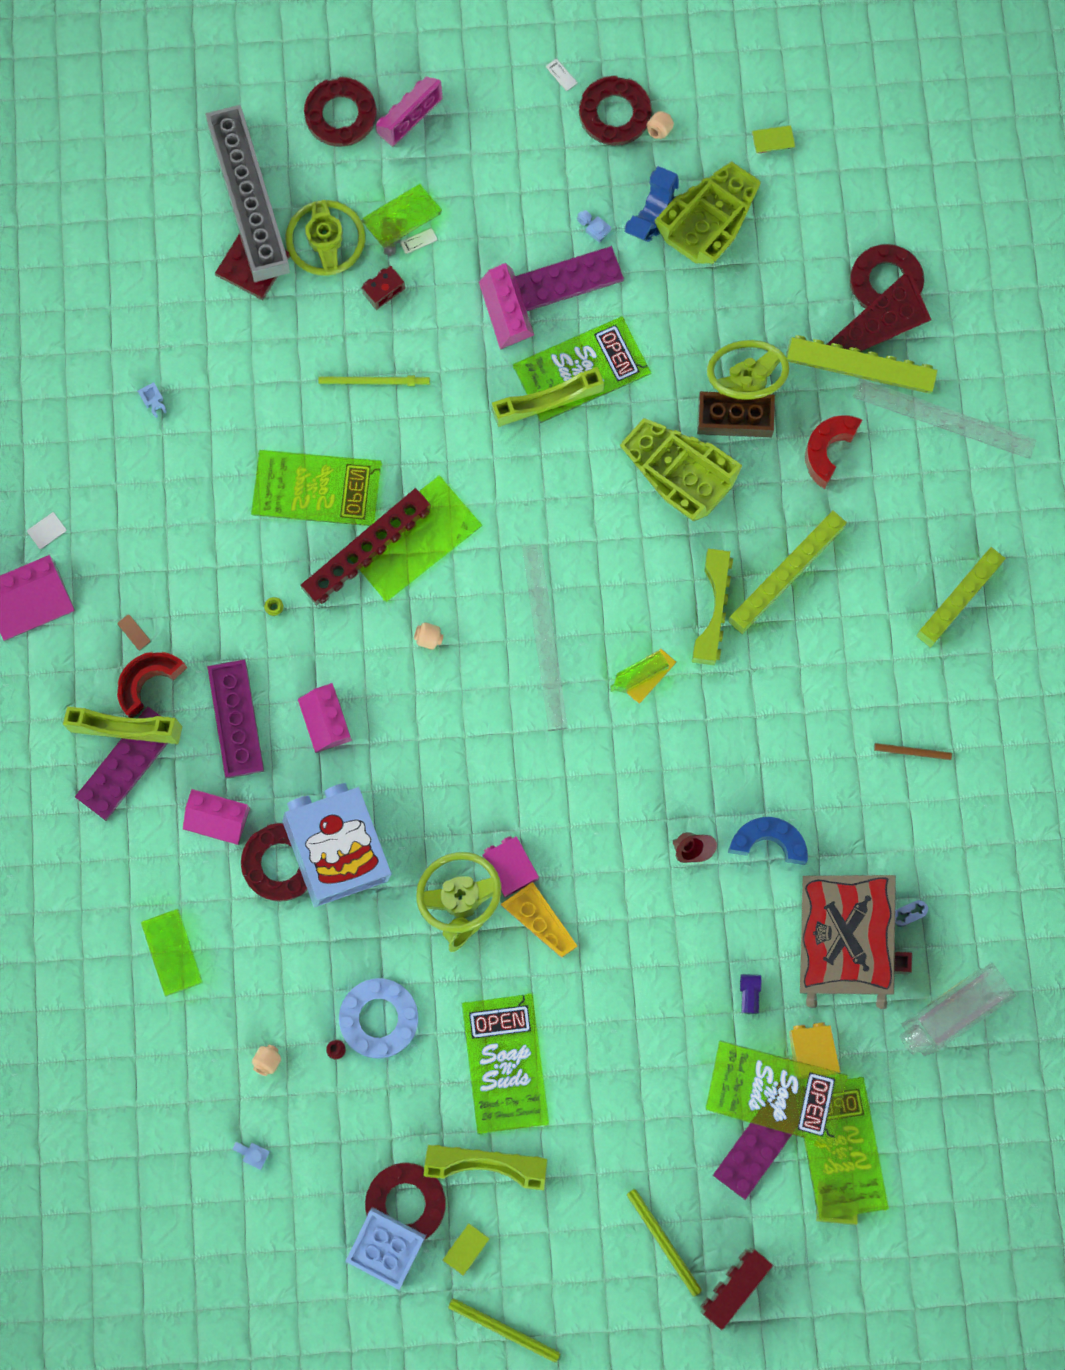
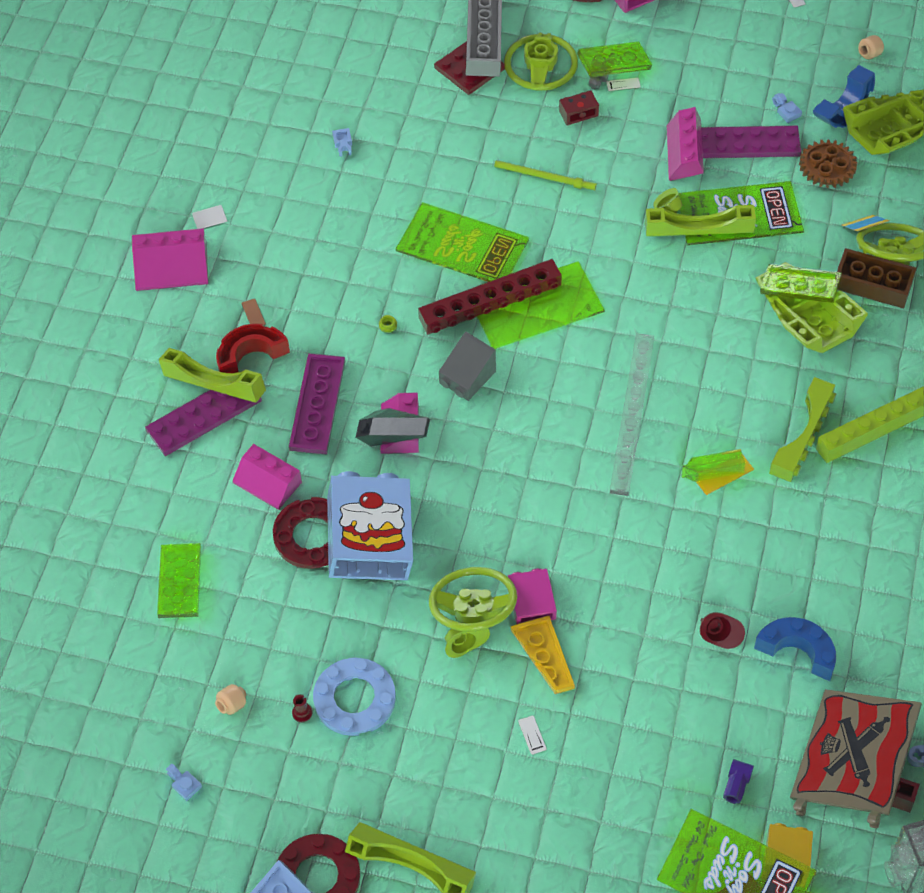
camera: 20 degrees right, 20 degrees down
light nougat head [414,622,443,649] -> none
clear neon green piece [462,993,549,1135] -> none
dark red plate [579,76,651,145] -> none
none -> wedge [355,408,430,447]
none -> dark grey slope [439,332,496,401]
none -> white sticker [518,716,547,755]
none -> lime piece [653,188,682,213]
none -> clear neon green plate [760,264,842,303]
none -> dark orange gear [799,139,857,188]
none -> sticker [841,215,890,231]

